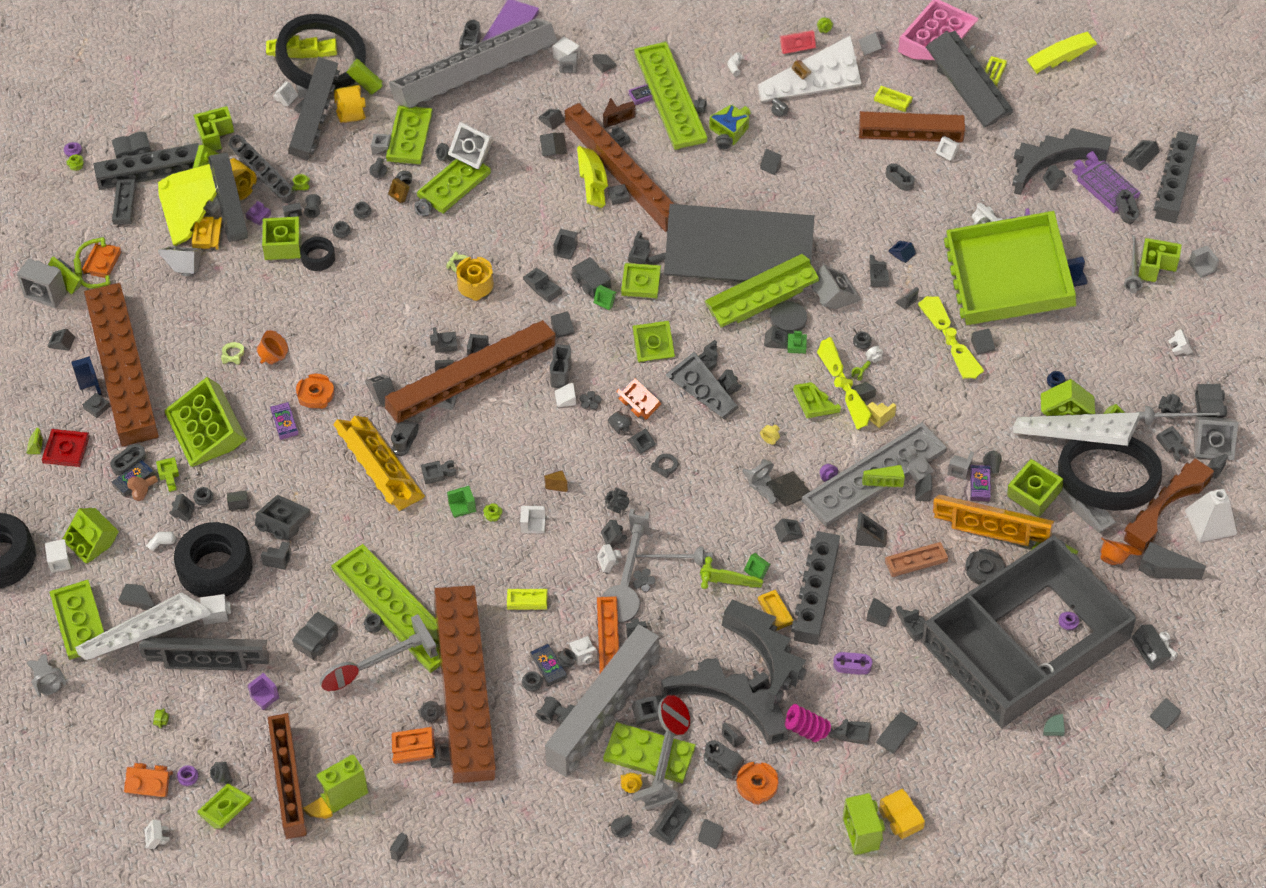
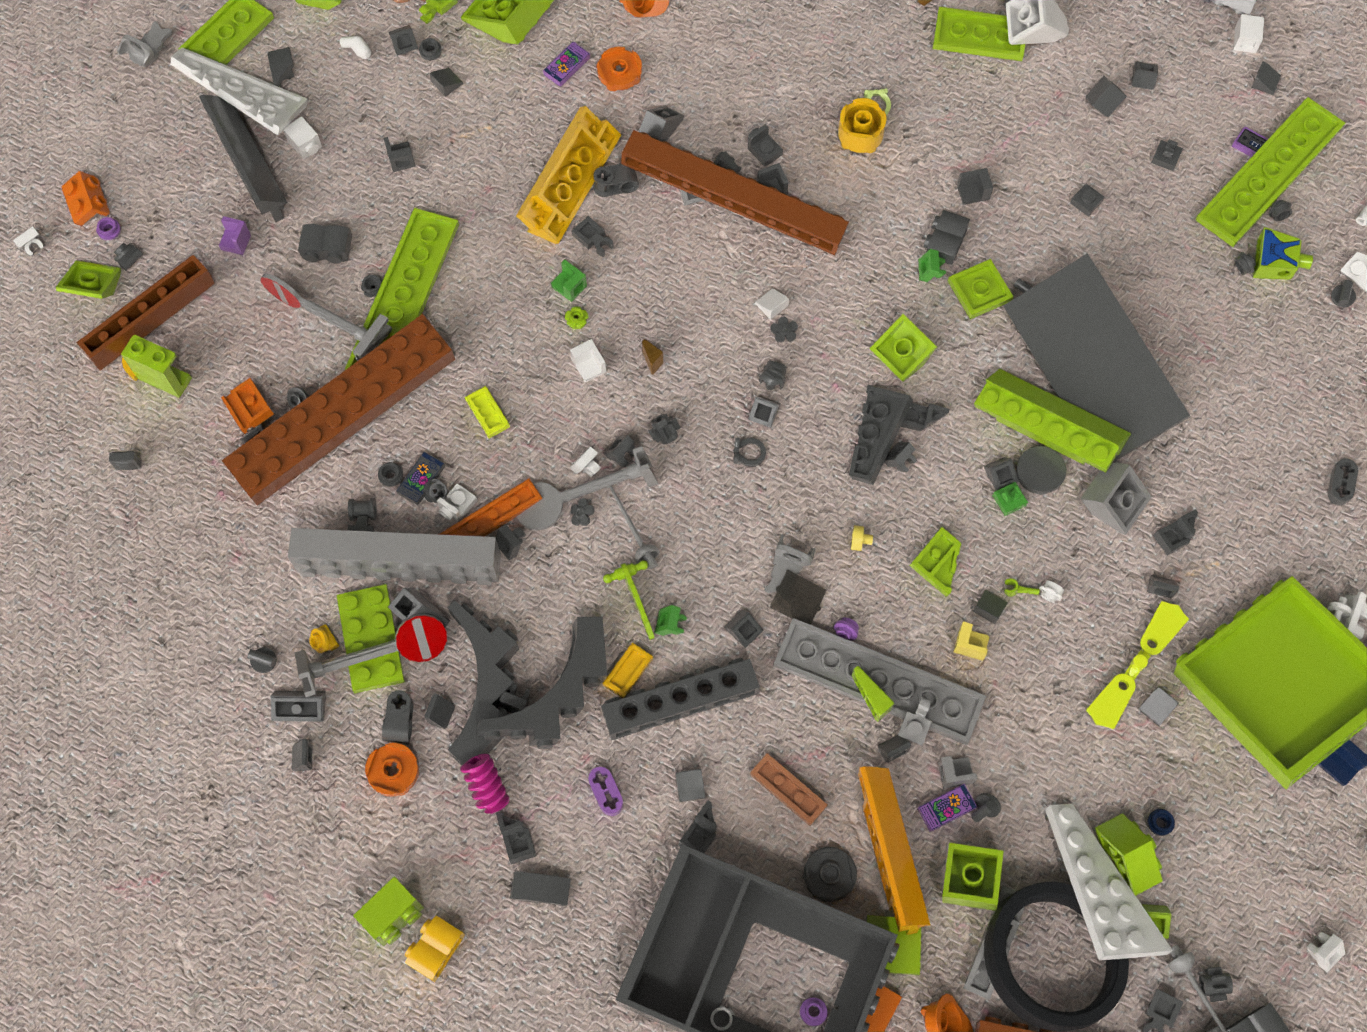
camera: 60 degrees right, 15 degrees up
lime plate [153,708,169,728] -> none
black tyre [174,522,253,597] -> none
dark grey plate [255,495,310,540] -> none
dark grey plate [414,199,432,216] -> none
dark grey slope [523,268,562,302] -> none
dark grey brick [550,344,572,388] -> none
dark grey slope [551,311,574,338] -> none
light grey slope [559,53,577,73] -> none
dark orange brick [565,103,674,232] -> none
neon yellow slope [577,146,608,208] -> none
reddish brown slope [603,98,636,129] -> none
bracket [616,378,662,420] -> none
dark grey slope [628,231,651,264] -> none
dark grey slope [760,149,782,175] -> none
neon yellow piece [817,337,872,430] -> none
dark grey plate [853,331,872,349] -> none
dark grey slope [855,512,887,548] -> none
dark blue slope [888,240,916,263] -> none

